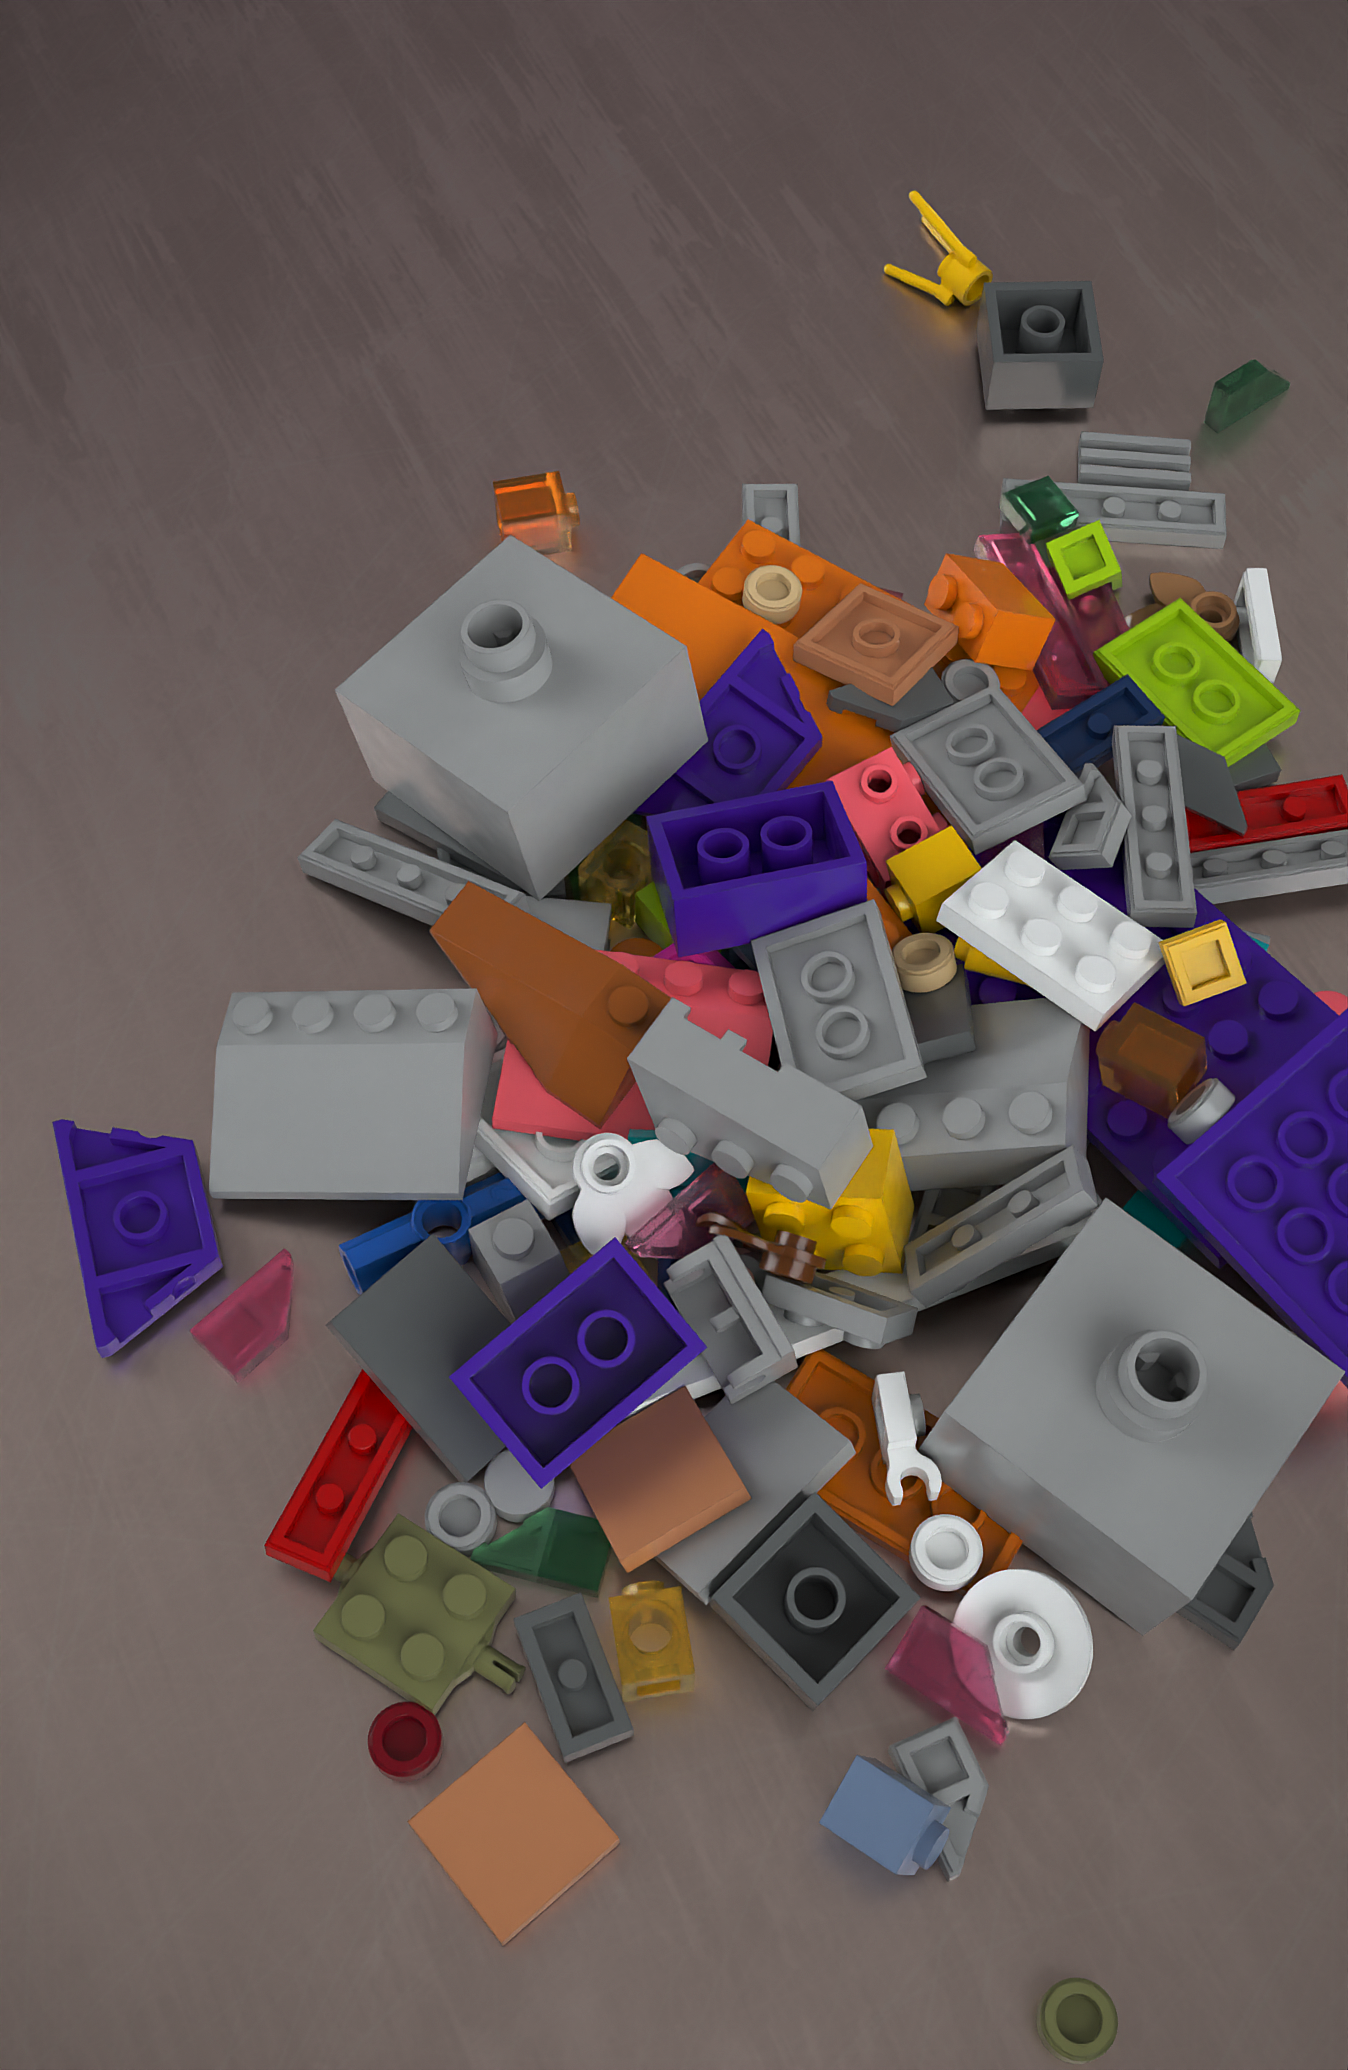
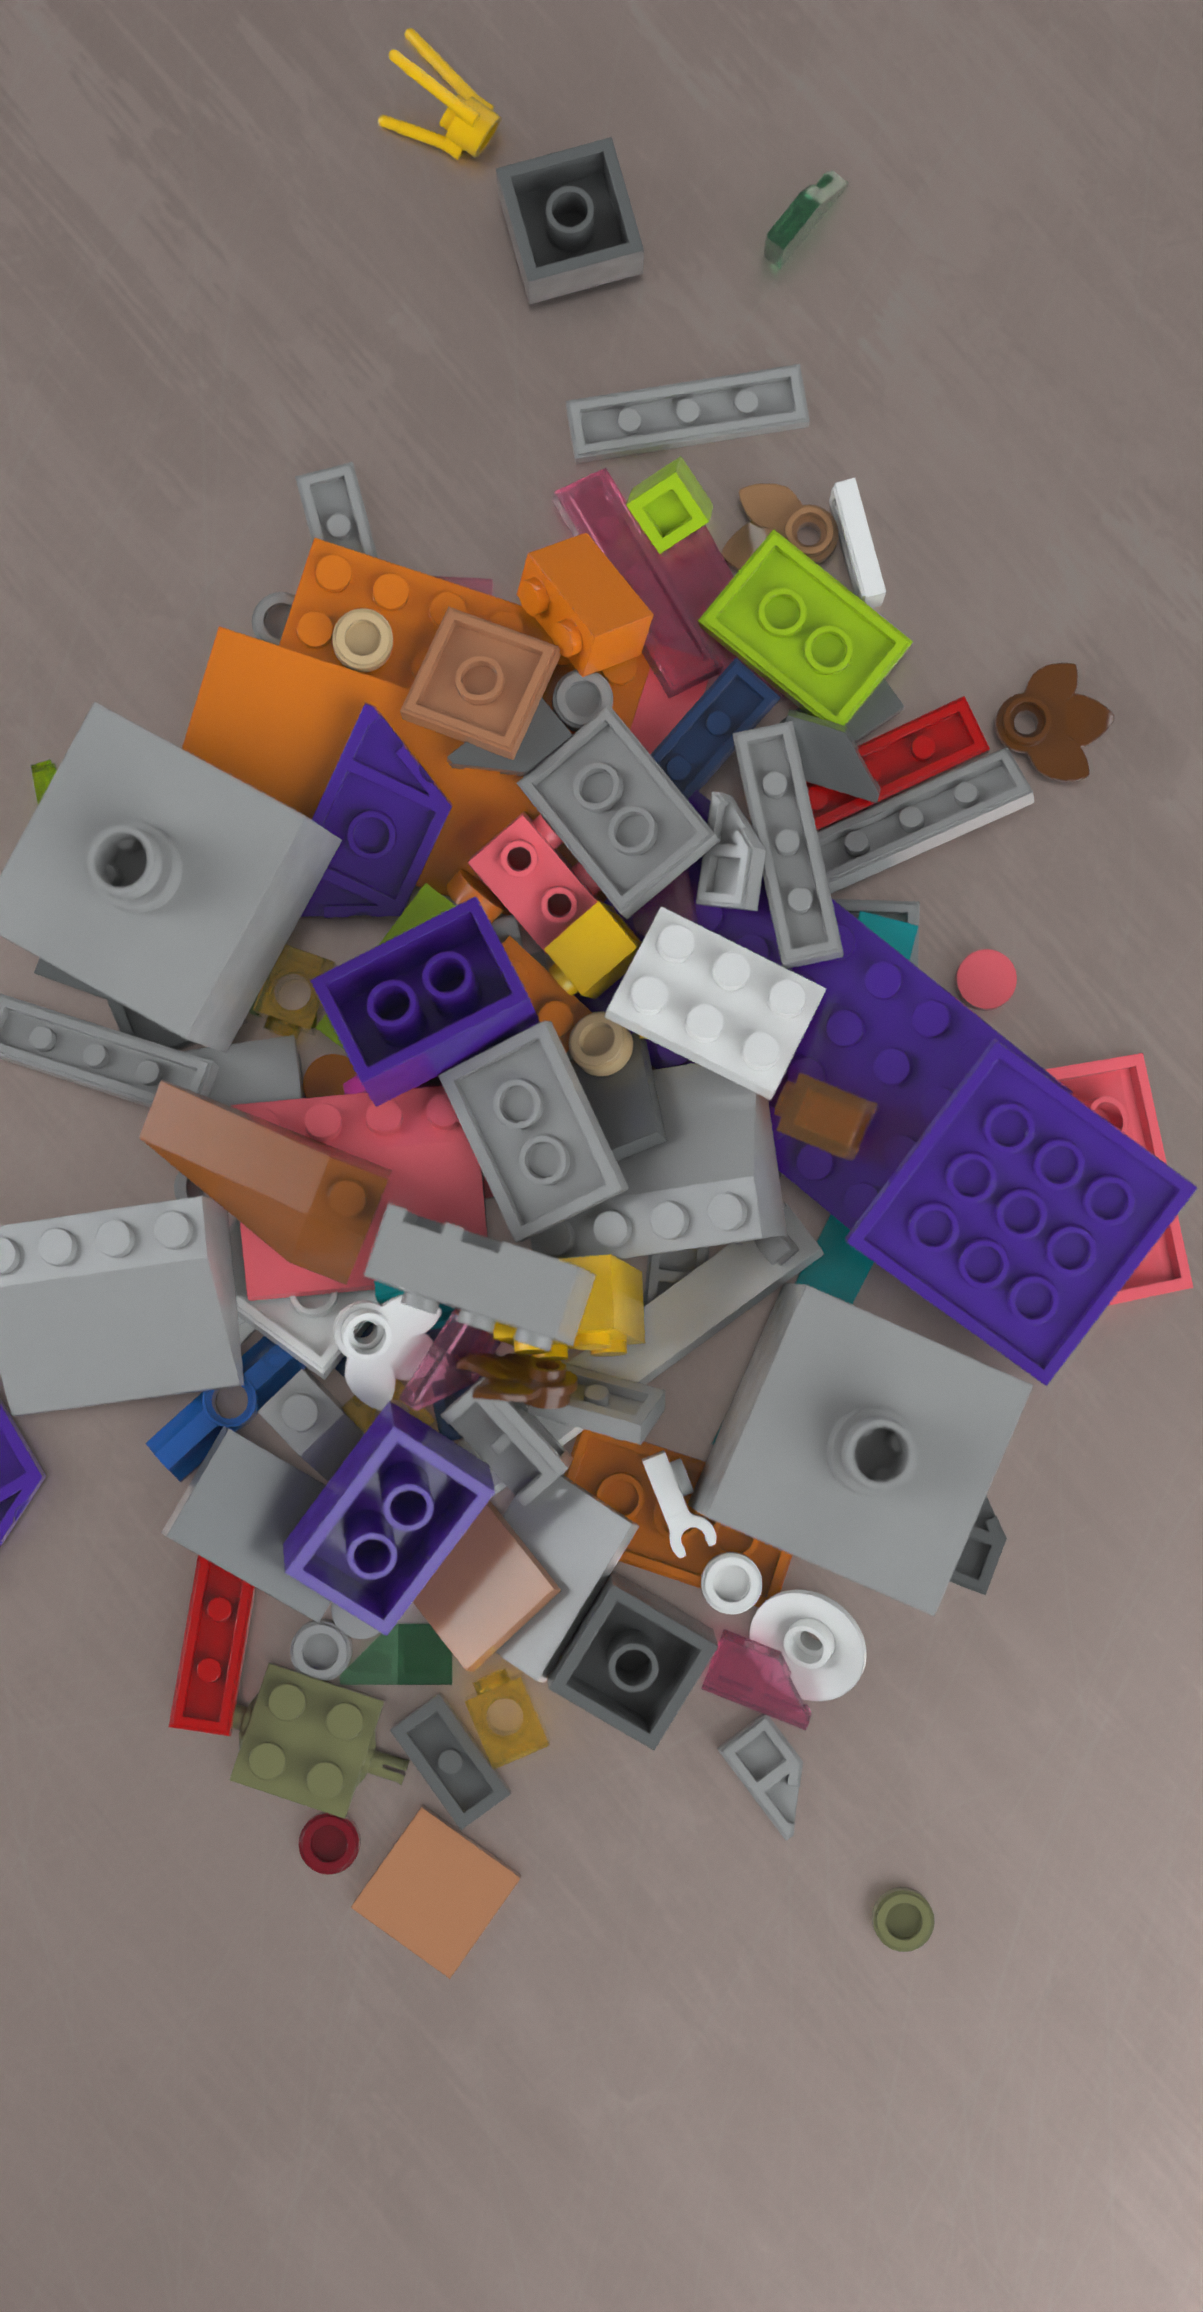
camera: 15 degrees left, 25 degrees up
clear pink tile [189,1248,294,1384] -> none
clear orange brick [493,471,580,555] -> none
sand blue brick [819,1755,951,1875] -> none
light grey plate [904,1145,1099,1308] -> none
clear green tile [999,475,1079,545] -> none
light grey tile [1078,431,1191,491] -> none
yellow tile [1158,919,1247,1006] -> none
light grey tile [1168,1078,1235,1144] -> none

